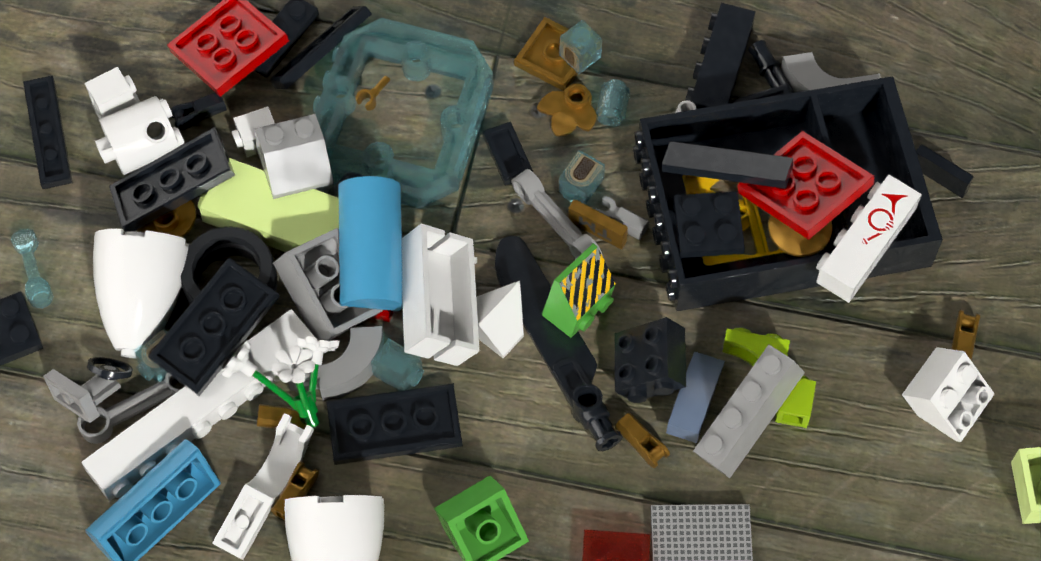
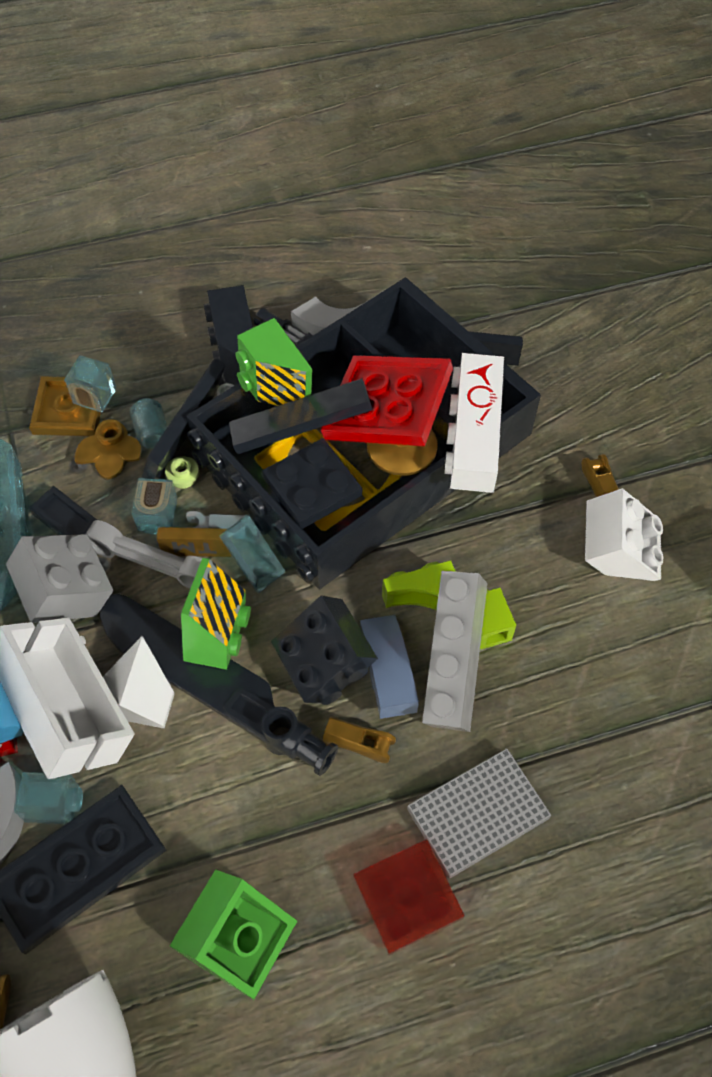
camera: 30 degrees left, 5 degrees down
none -> light grey brick [6,534,114,623]
none -> black tile [140,359,226,488]
none -> yellowish green plate [165,456,199,489]
none -> clear light blue slope [219,515,286,593]
none -> bright green slope [235,318,312,406]

